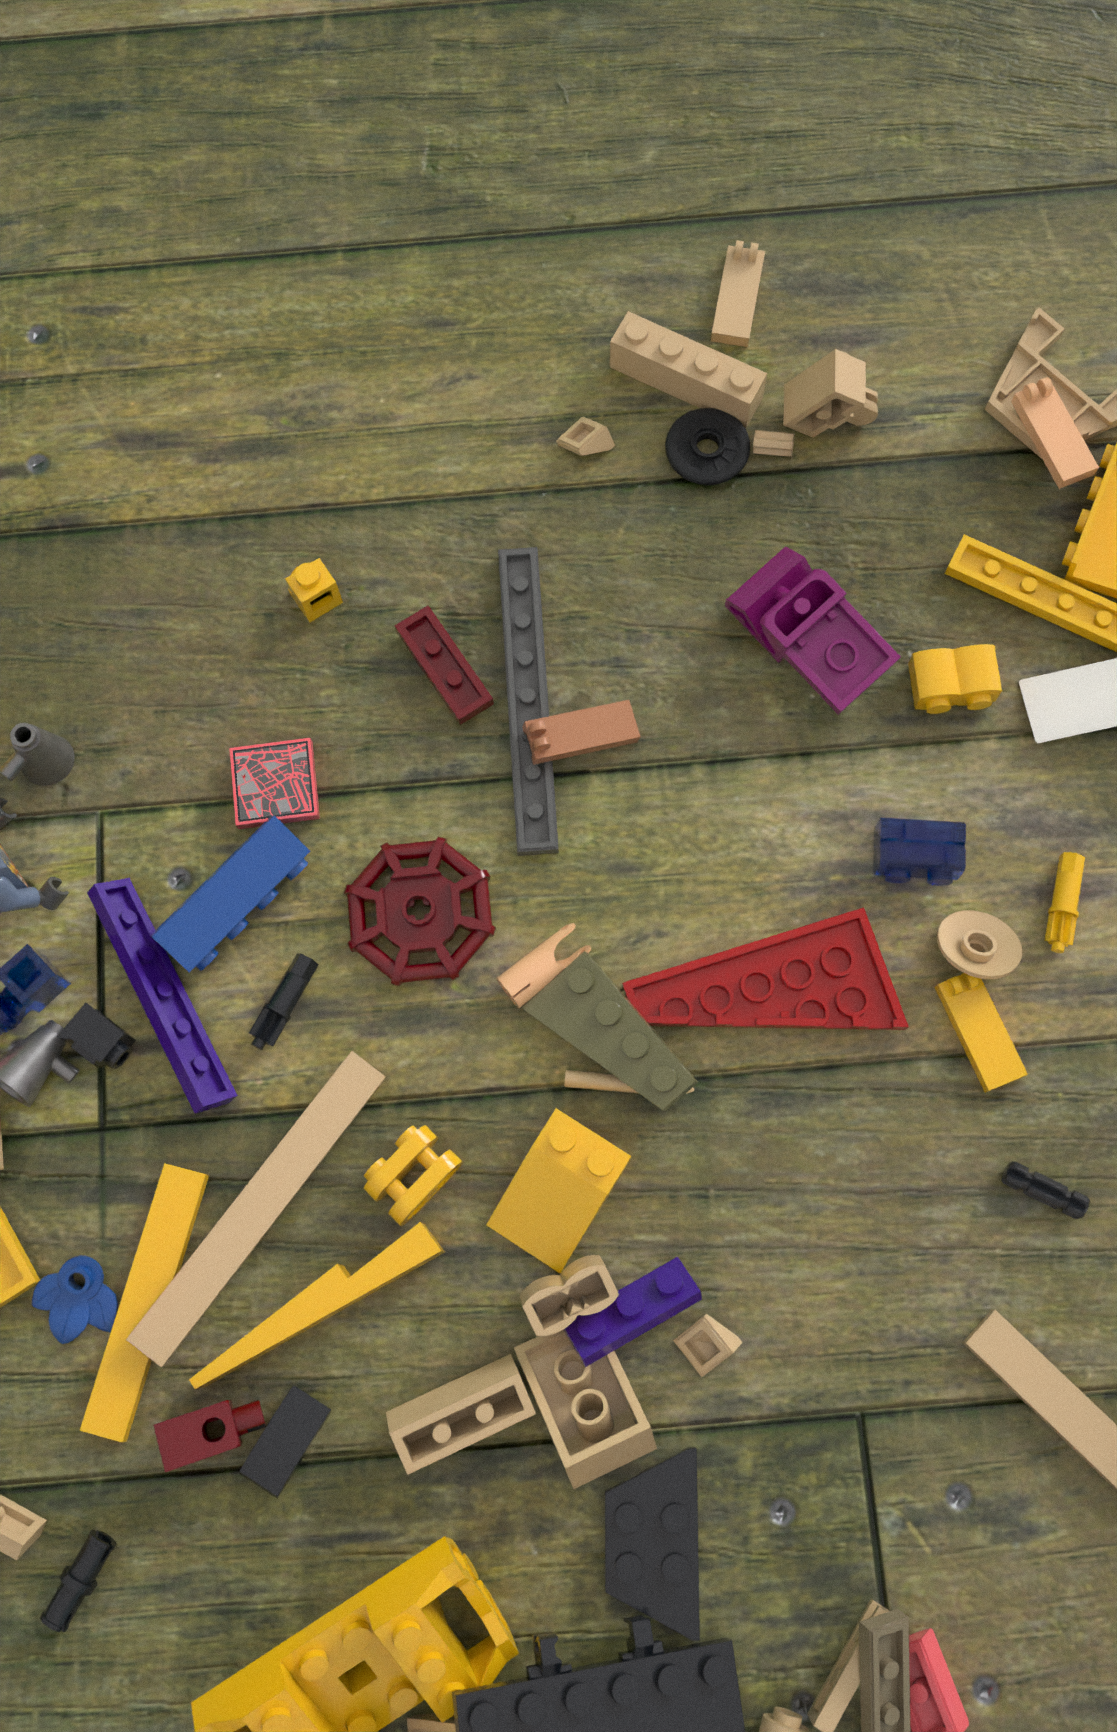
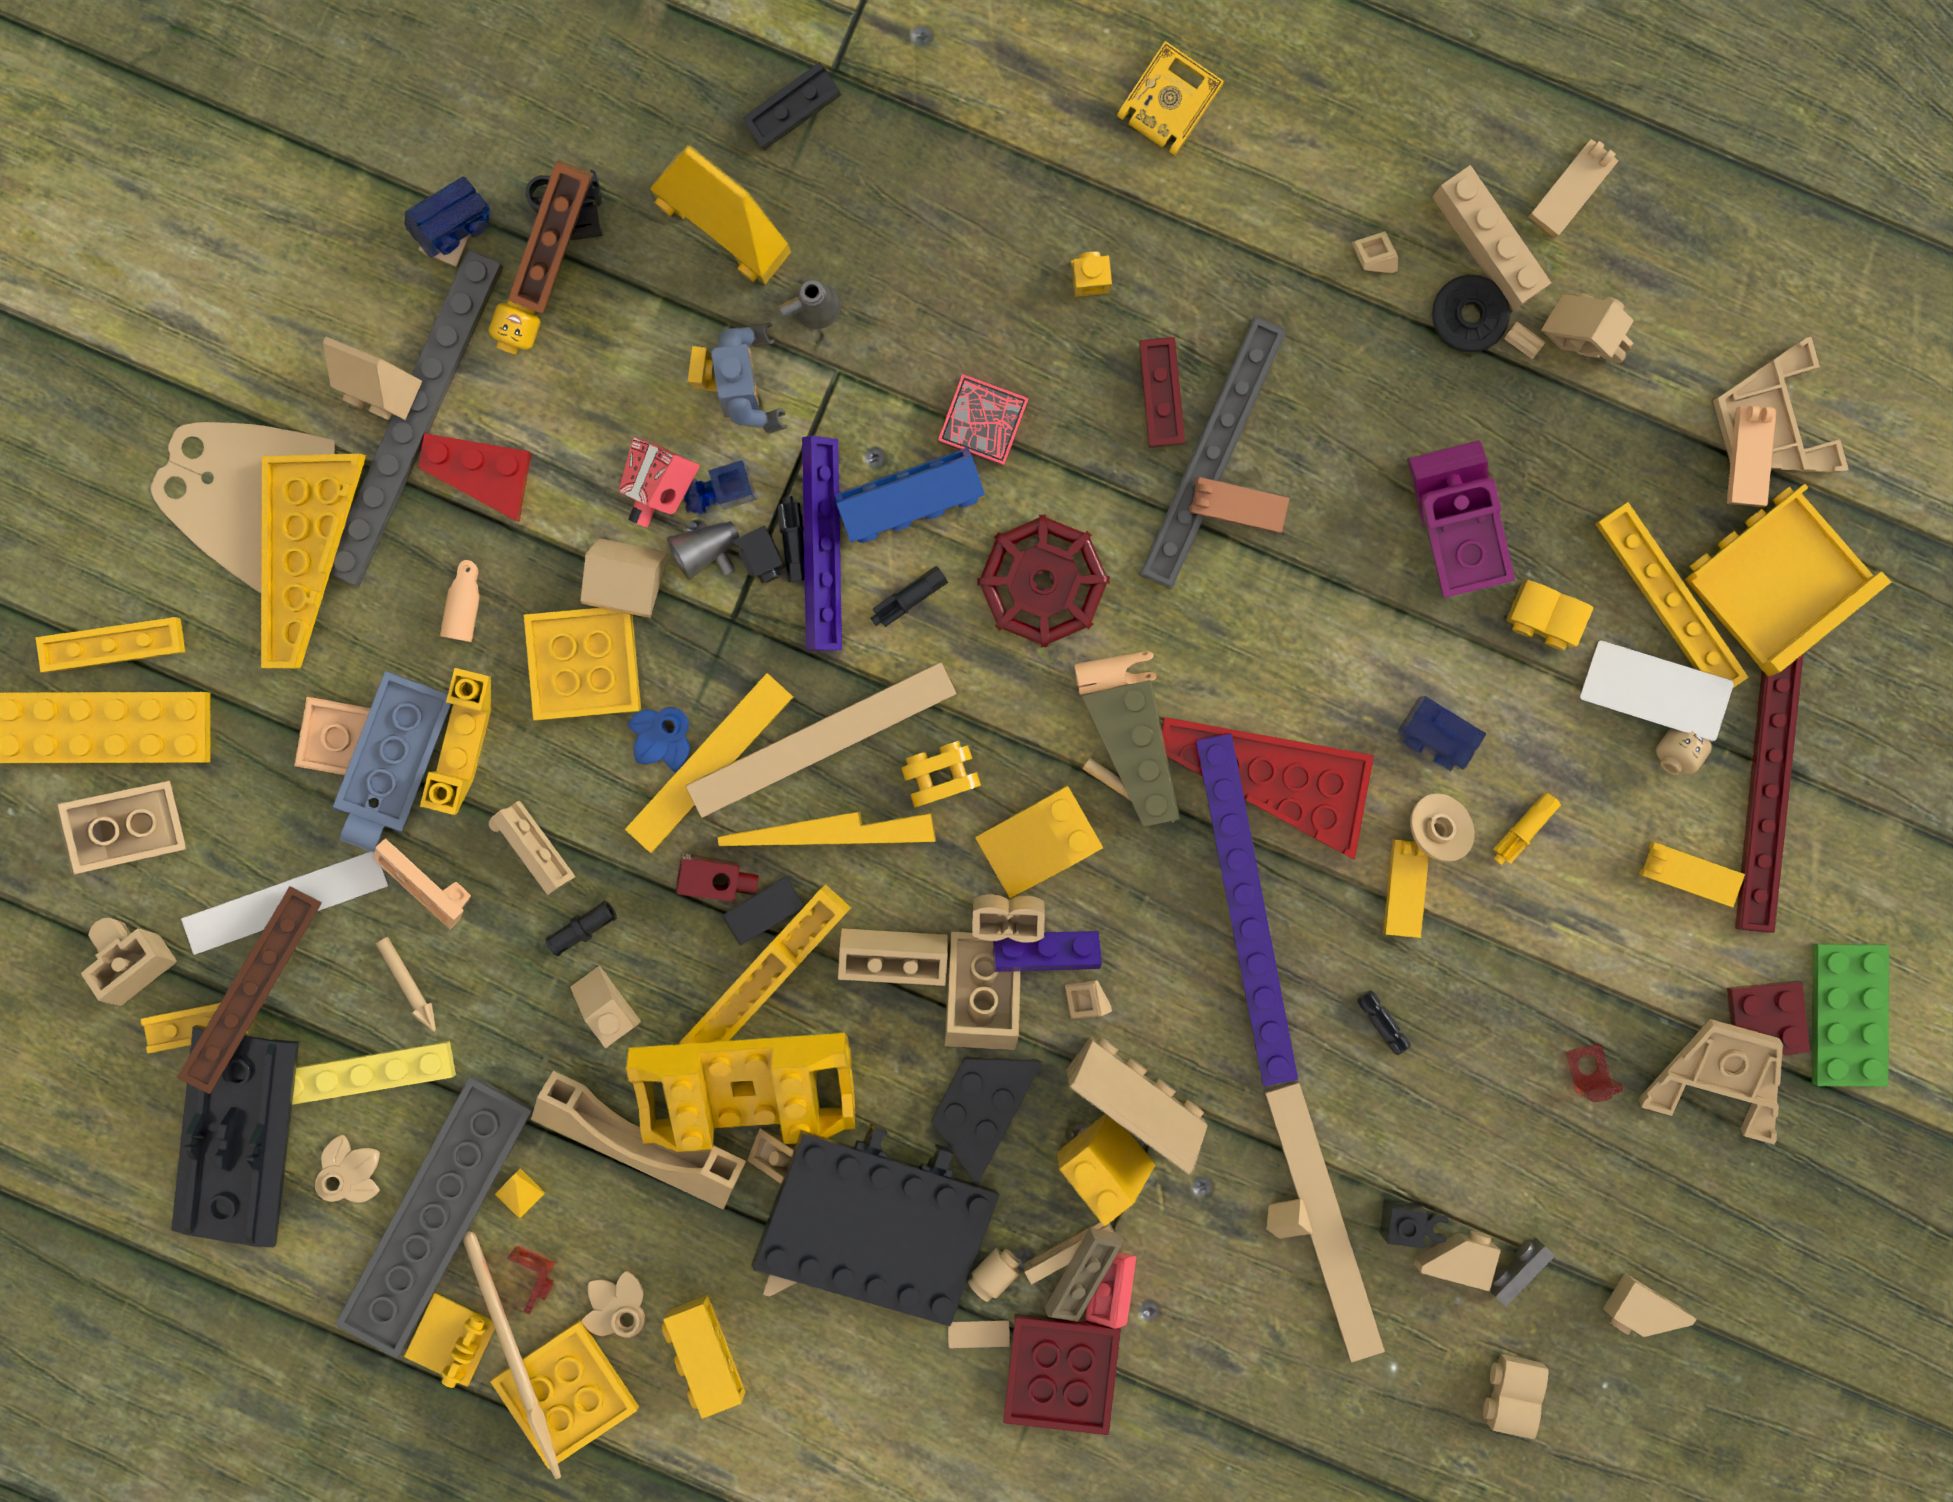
camera: 30 degrees right, 15 degrees up
none -> tan slope [570,965,641,1049]
none -> yellow slope [680,884,851,1044]
none -> black piece [777,496,805,582]
none -> yellow slope [1057,1113,1155,1227]
none -> tan slope [1066,1036,1208,1175]
none -> yellow container [1117,41,1224,156]
none -> dark purple plate [1196,733,1298,1086]
none -> tan slope [1266,1198,1313,1239]

